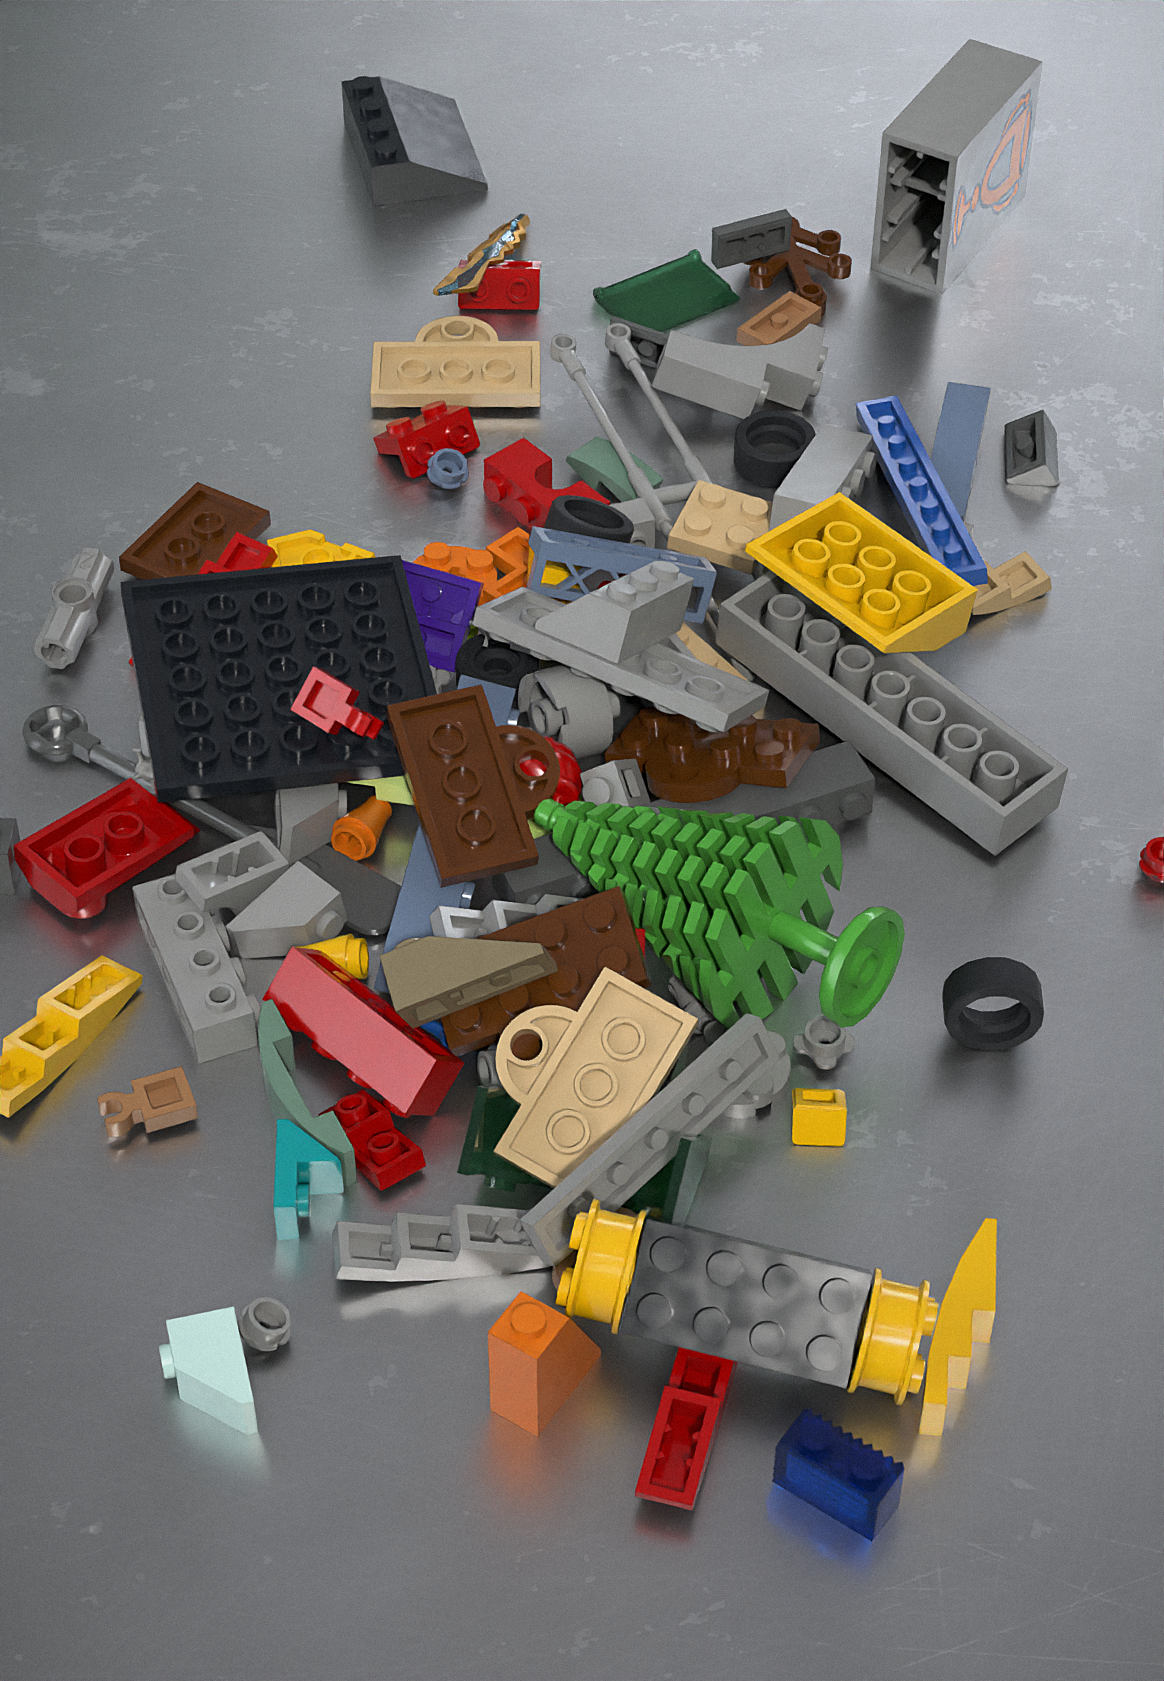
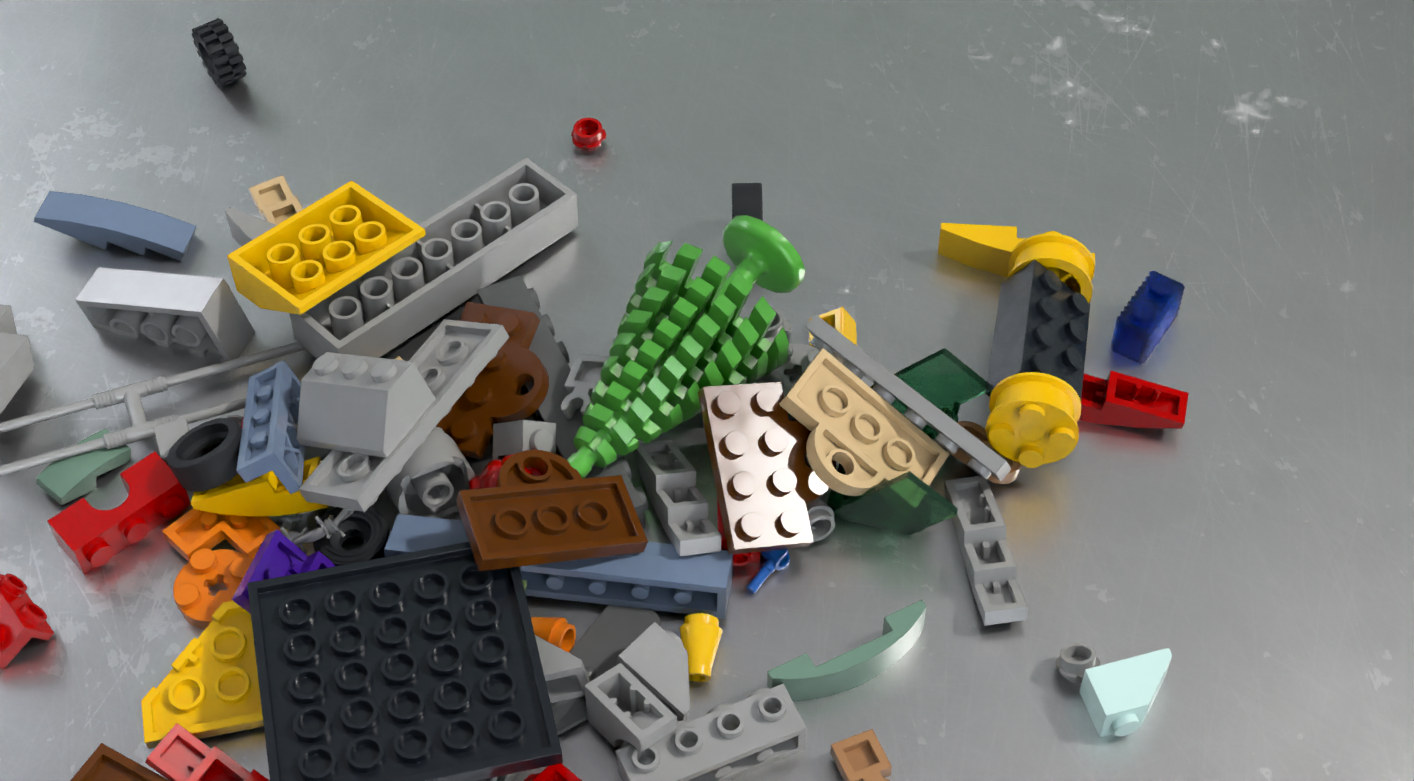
camera: 90 degrees left, 5 degrees up
brick [262,947,464,1118] -> none
teal slope [273,1119,344,1240] -> none
plate [290,666,384,740] -> none
red slope [318,1090,426,1191] -> none
dark tan slope [379,936,558,1028] -> none
sand blue plate [427,448,469,490] -> none
orange slope [488,1291,601,1437] -> none
tan plate [667,480,773,575] -> none
black tyre [733,410,816,488] -> none
blue plate [855,395,988,586] -> none
dark grey slope [1004,409,1059,486] -> none

